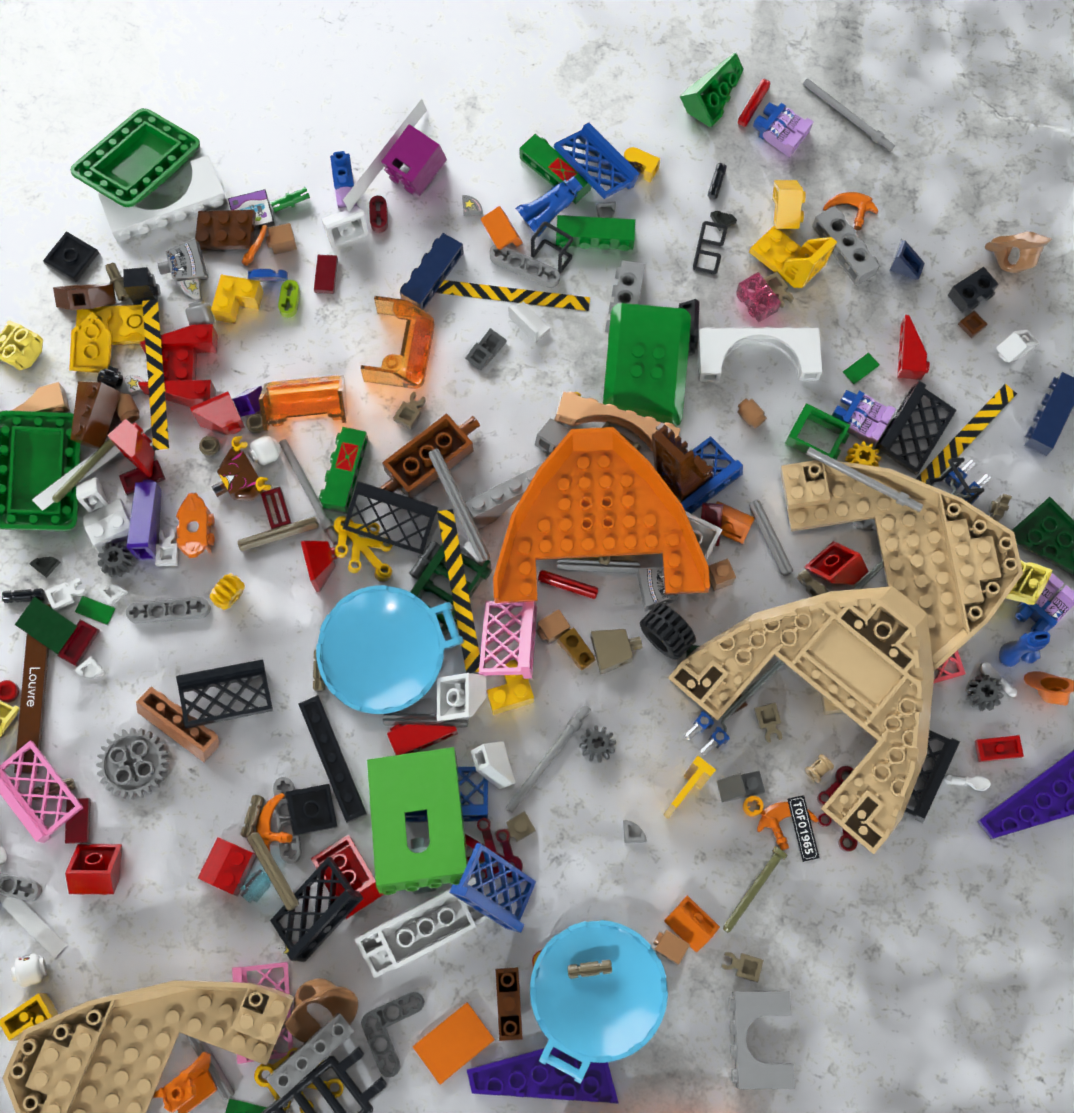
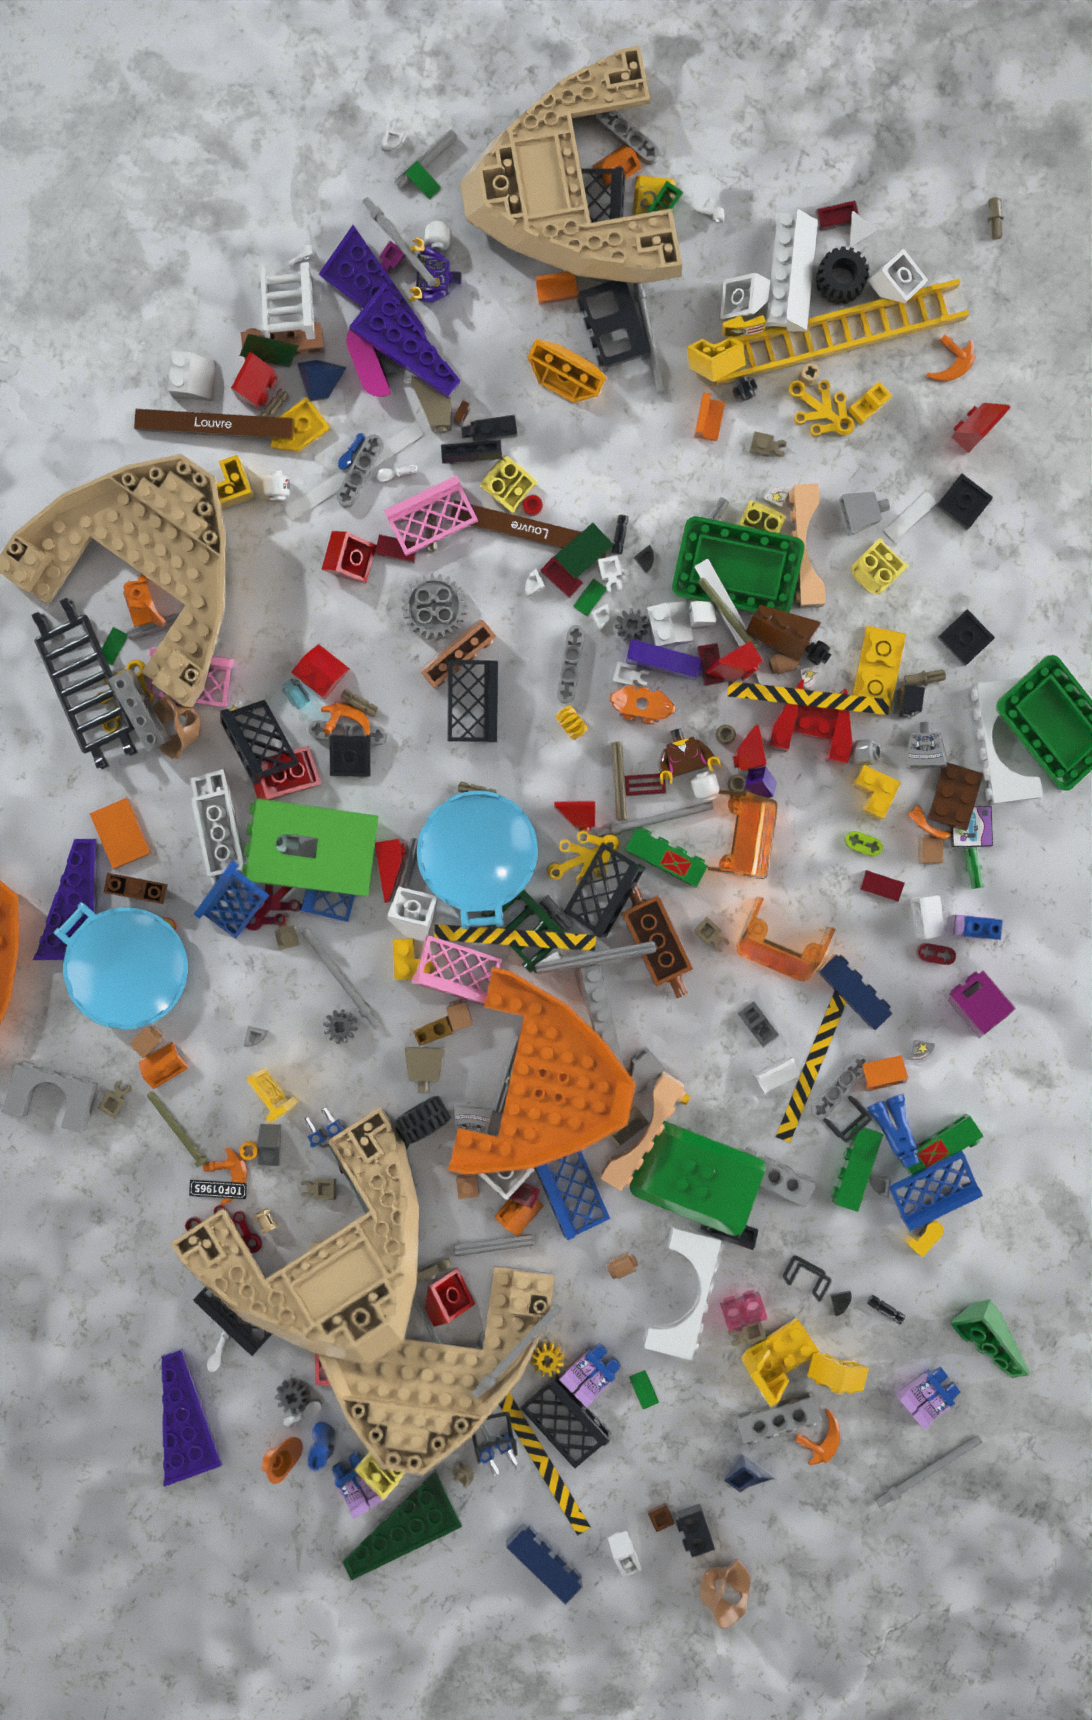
camera: 105 degrees right, 15 degrees up
reddish brown slope [53,283,116,310] -> none
yellow tile [69,312,112,373] -> none
white tile [179,279,201,299] -> none
dark tan axle [247,832,299,911] -> none
blue tile [248,269,288,282] -> none
black tile [298,695,367,823] -> none
white sticker [343,98,427,212] -> none
dark grey beam [361,992,424,1078] -> none
white slope [471,741,515,790] -> none
red axle [538,570,599,599] -> none
dark tan axle [567,960,612,979] -> none
reddish brown piece [652,423,713,502] -> none
red axle [738,79,771,127] -> none
green window [785,403,850,460] -> none
red slope [897,315,930,380] -> none
red plate [974,735,1024,762] -> none

